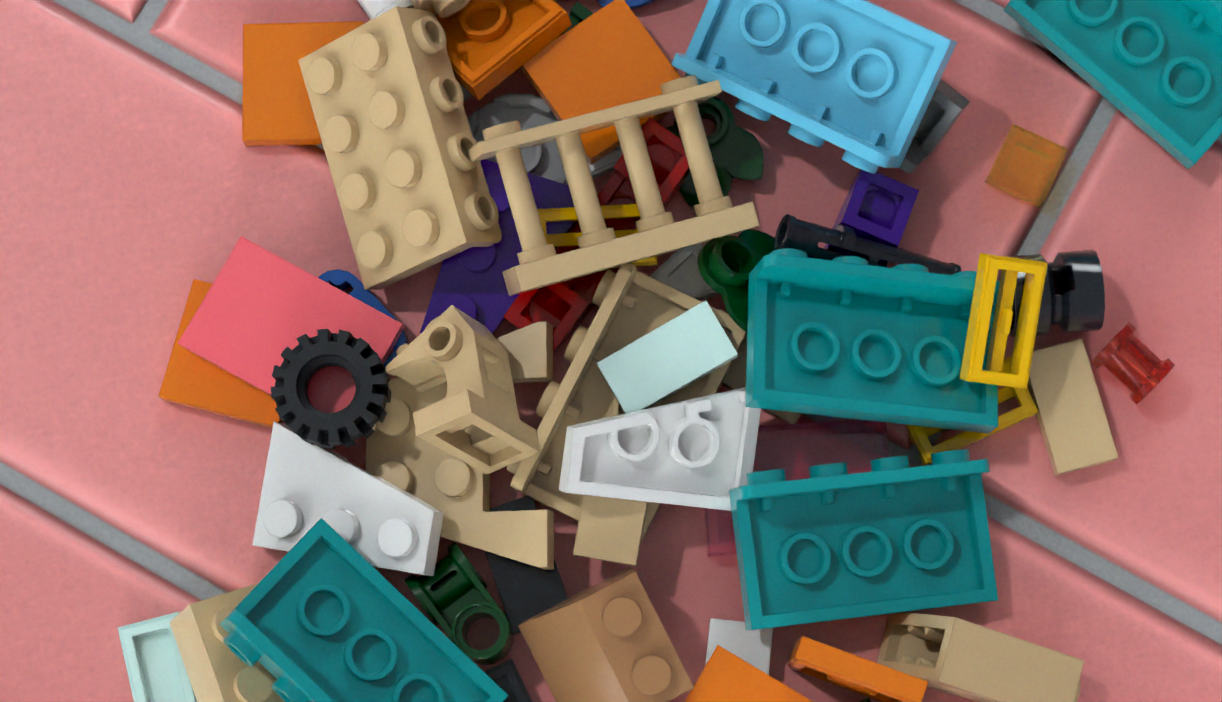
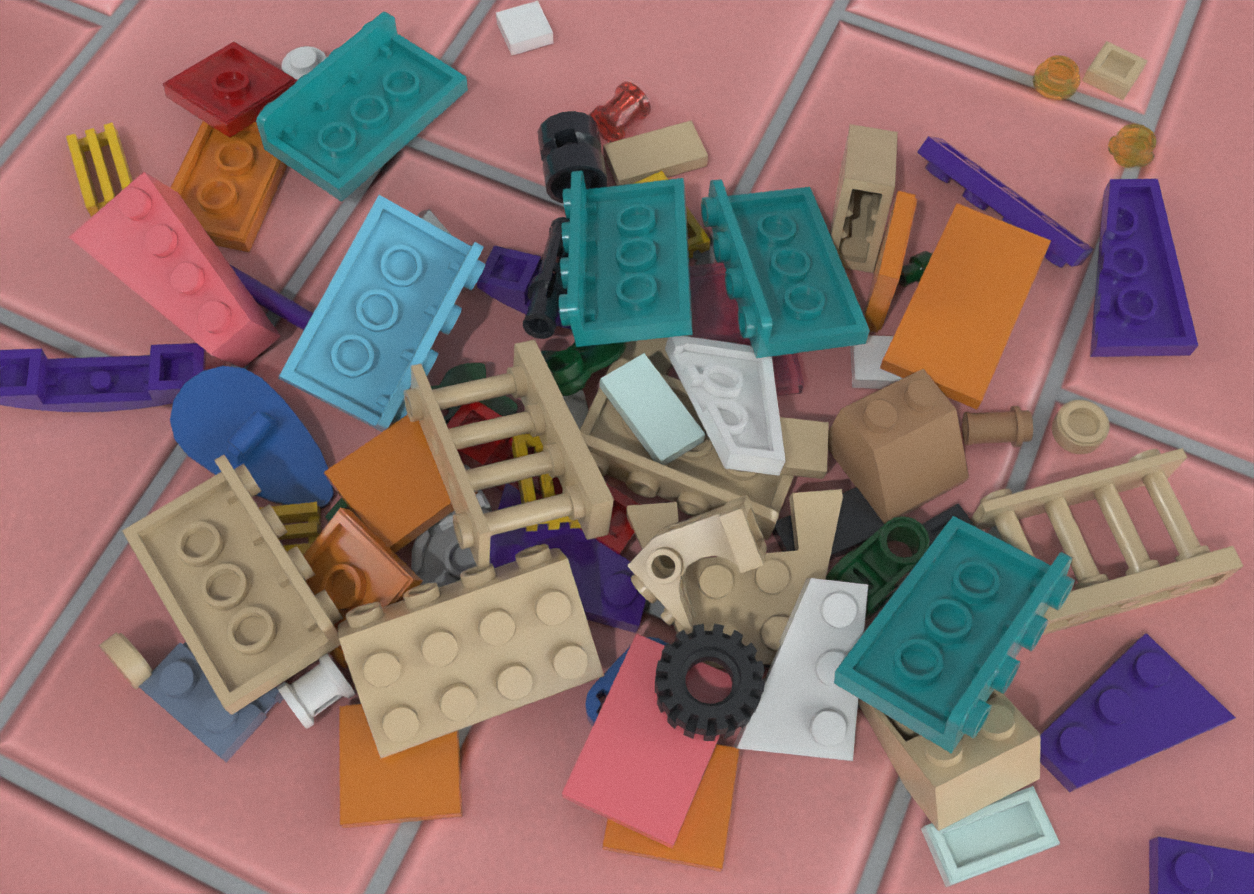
camera: 100 degrees left, 15 degrees down
yellow tile [960,253,1048,389] -> none
clear yellow tile [985,124,1069,208] -> none

